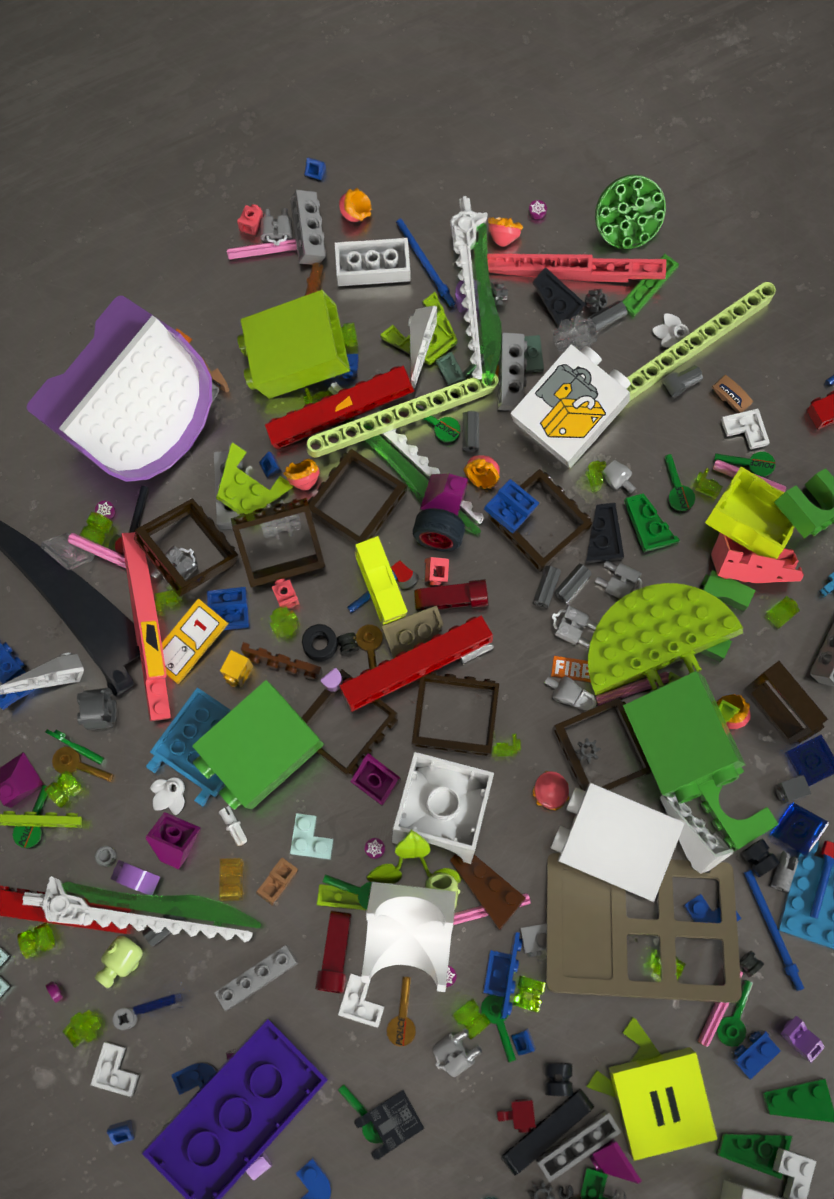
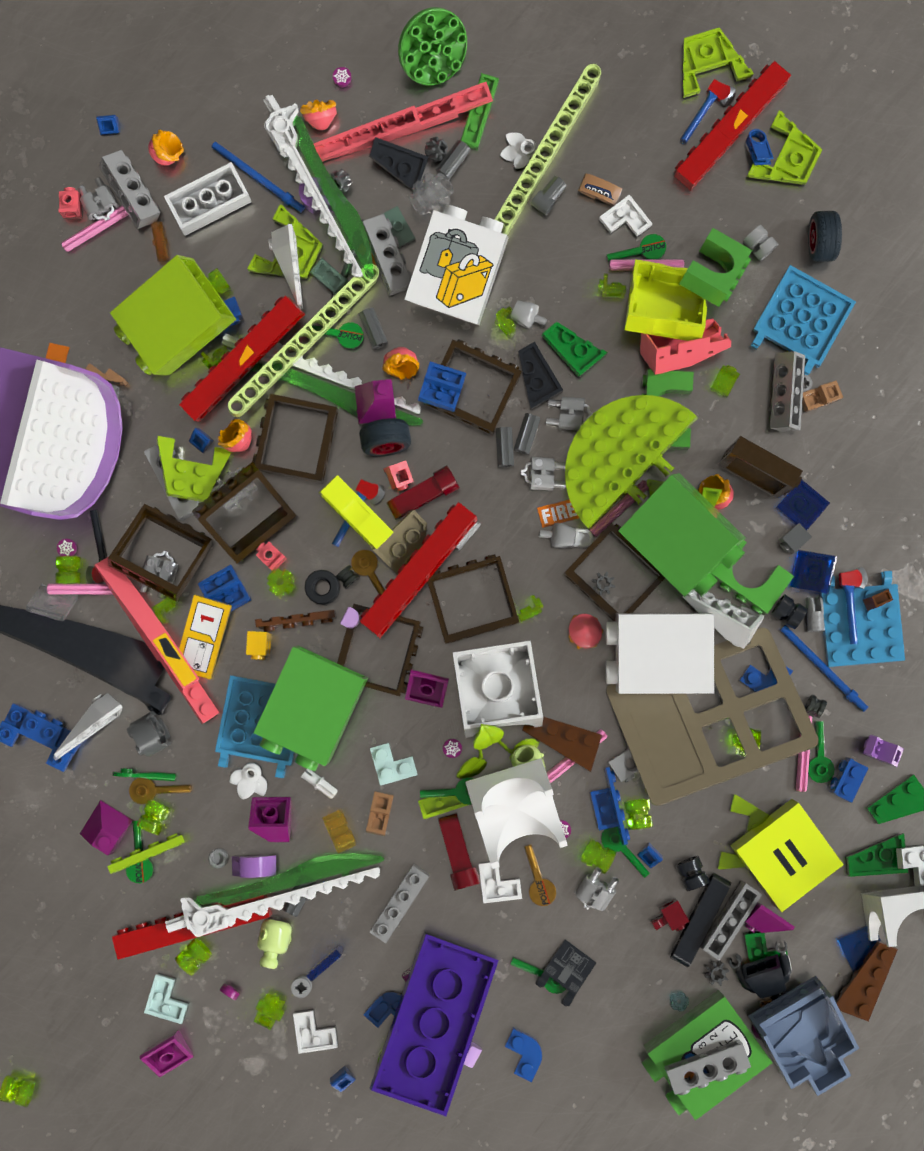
camera: 25 degrees left, 10 degrees up
green piece [665,454,696,511] -> none

